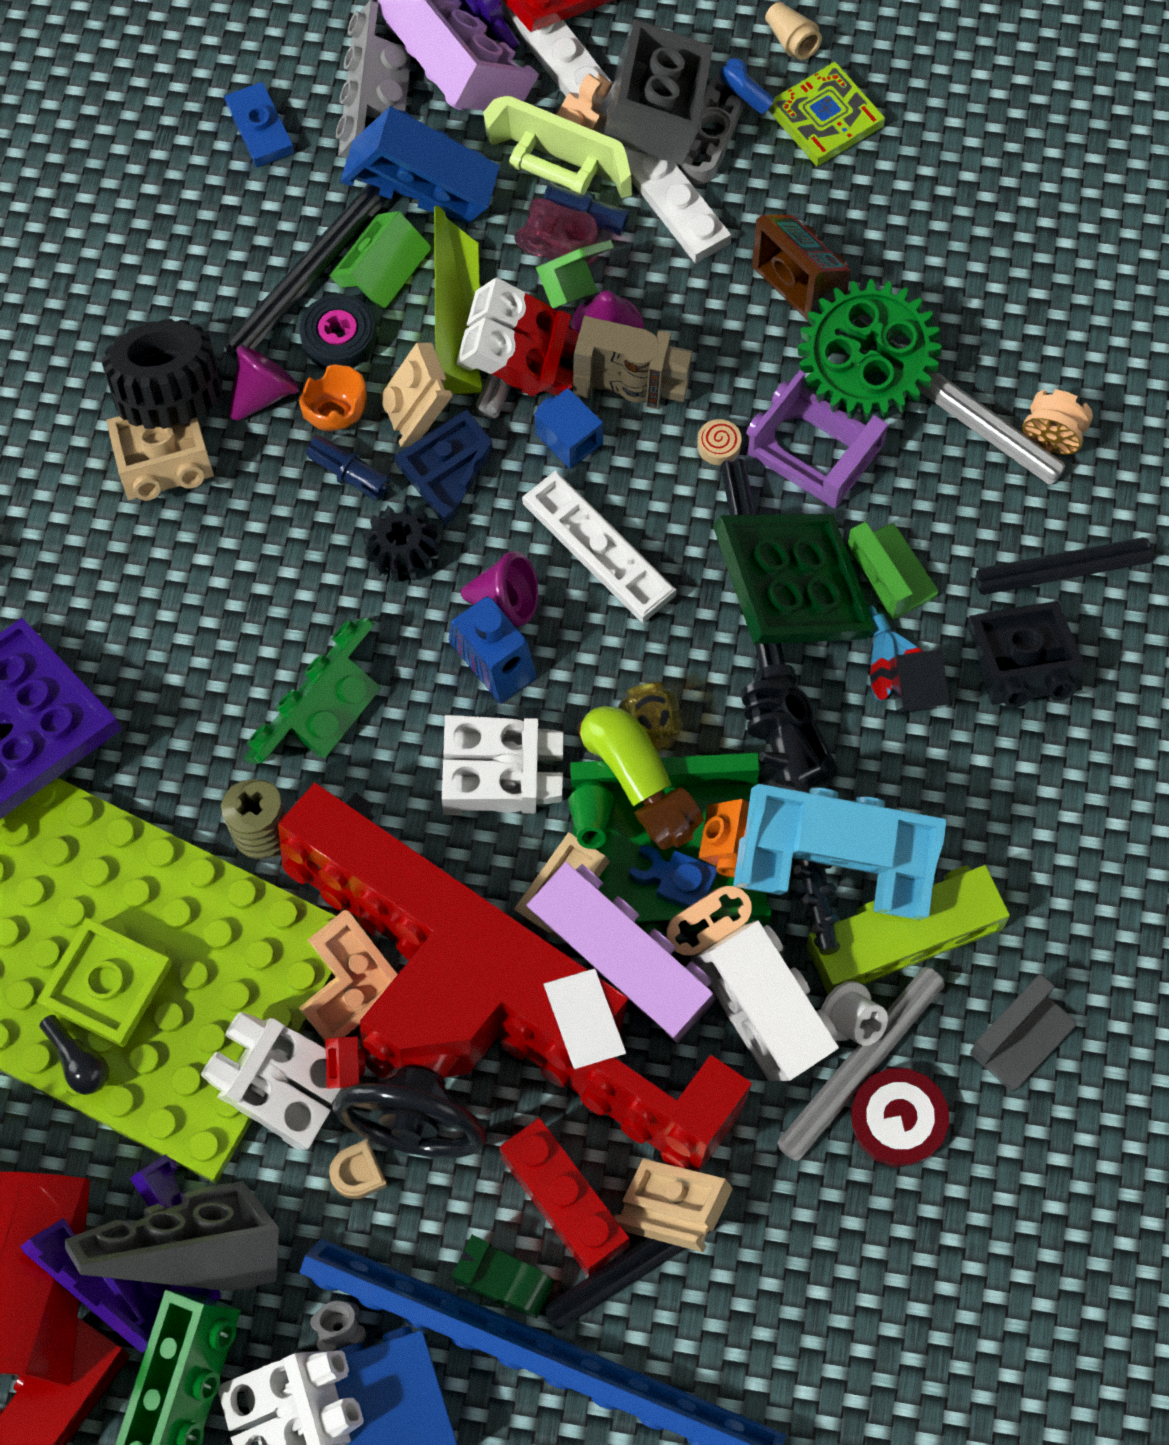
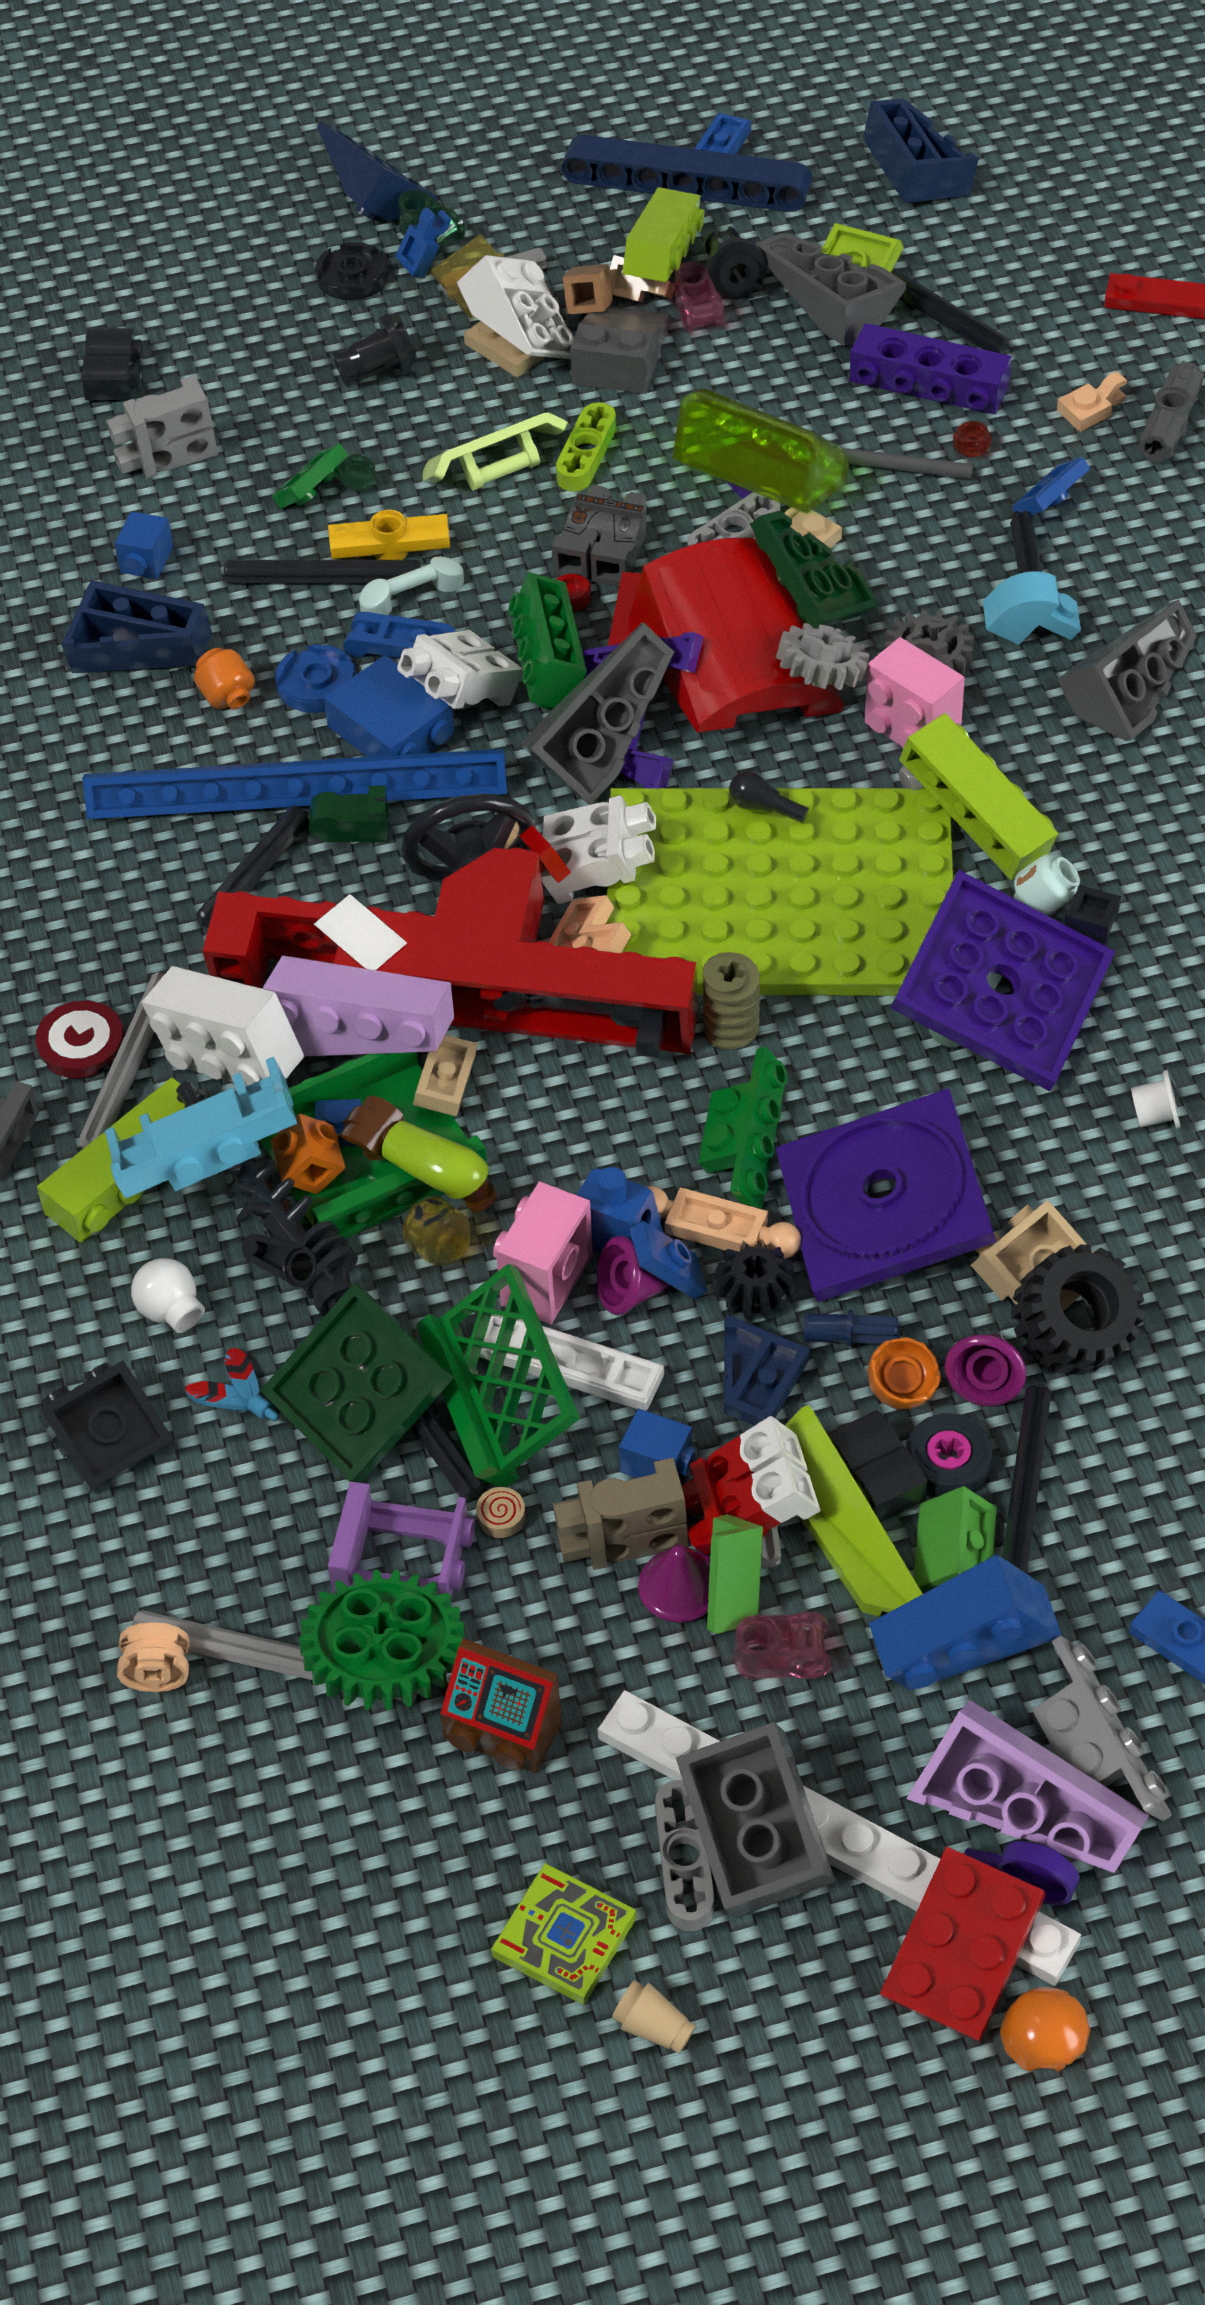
camera: 155 degrees right, 15 degrees down
lime plate [36,917,173,1048] -> none
light grey plate [310,1301,366,1352] -> none
tan plate [381,343,453,447] -> none
white hips [442,715,563,815] -> none
yellowish green piece [483,96,632,199] -> none
red brick [499,1117,629,1277] -> none
dark blue pin [541,182,630,237] -> none
light nougat plate [556,74,613,132] -> none
green cone [568,781,615,849] -> none
tan plate [614,1159,733,1252] -> none
light nougat beam [666,886,752,956] -> none
blue arm [720,58,774,114] -> none
white piece [821,981,888,1046] -> none
bright green panel [847,522,938,621] -> none
black panel [889,650,950,714] -> none
black axle [975,537,1152,595] -> none
none -> white piece [131,1258,205,1333]
none -> green fence [416,1263,580,1488]
none -> bright pink brick [493,1181,593,1325]
none -> blue plate [630,1221,708,1299]
none -> light nougat plate [646,1186,801,1259]
none -> dark purple piece [775,1088,997,1302]
none -> black brick [827,1410,927,1522]

